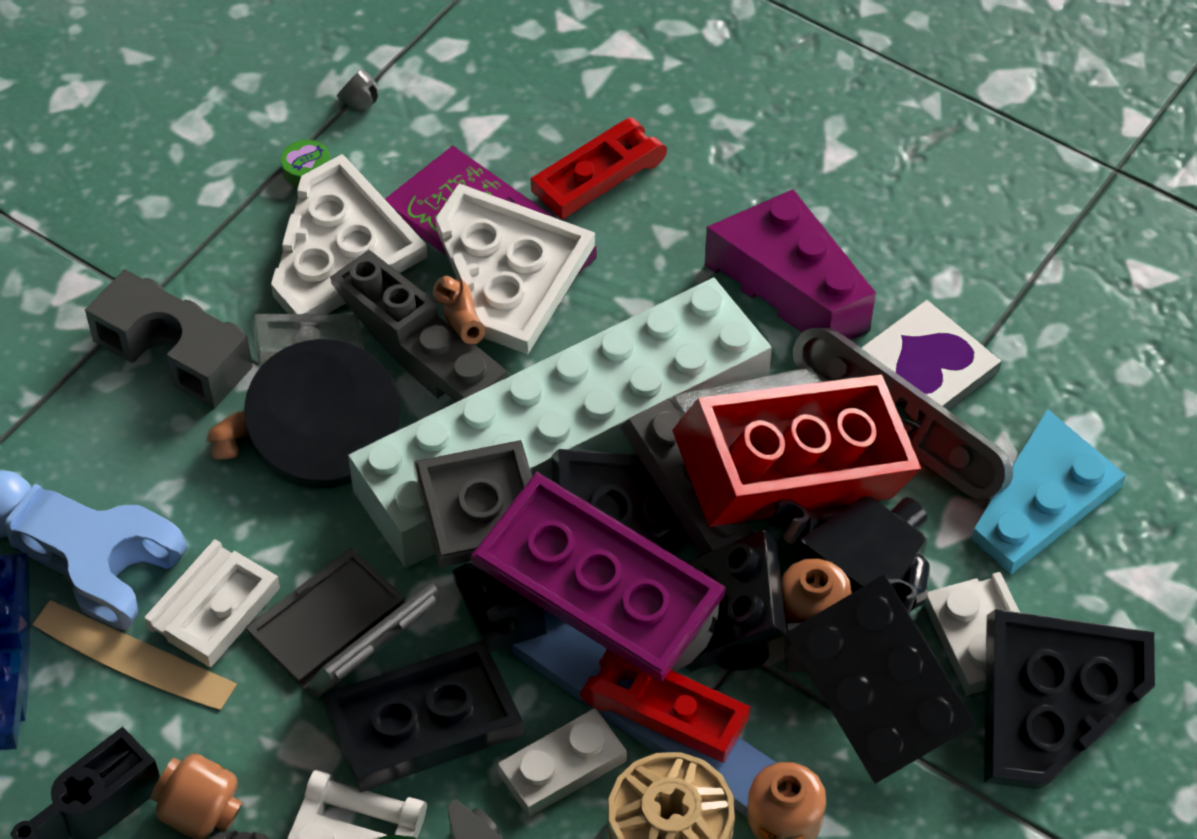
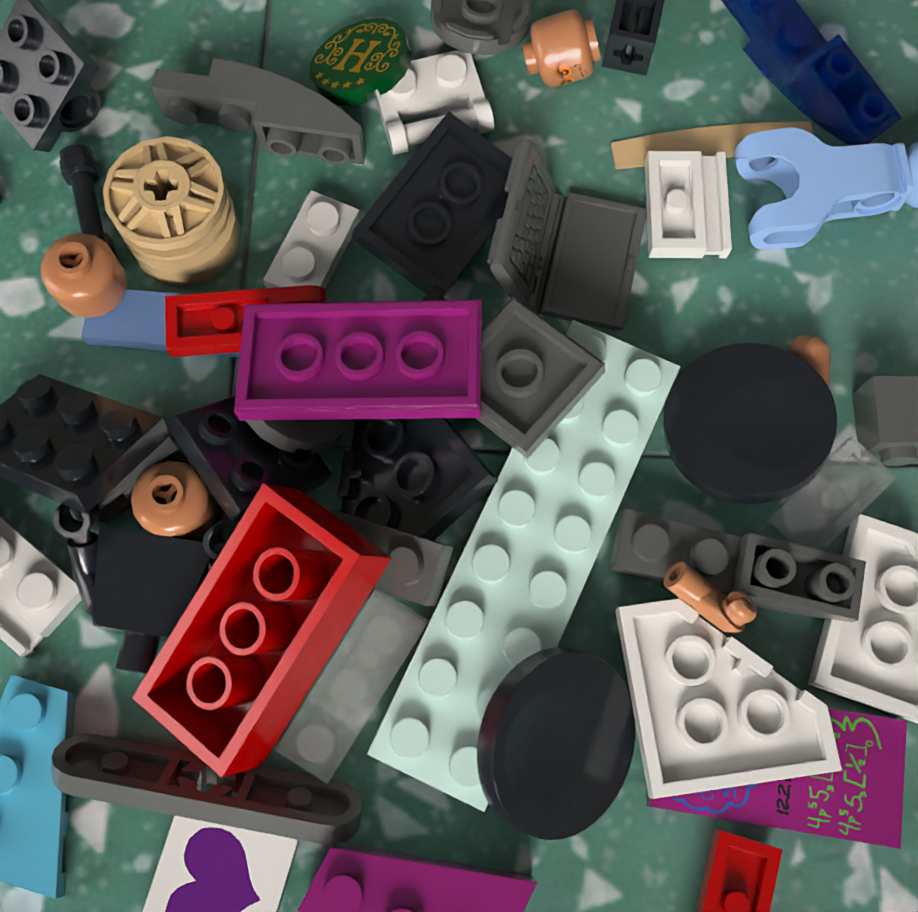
camera: 145 degrees right, 20 degrees up
none -> black piece [477,647,636,840]

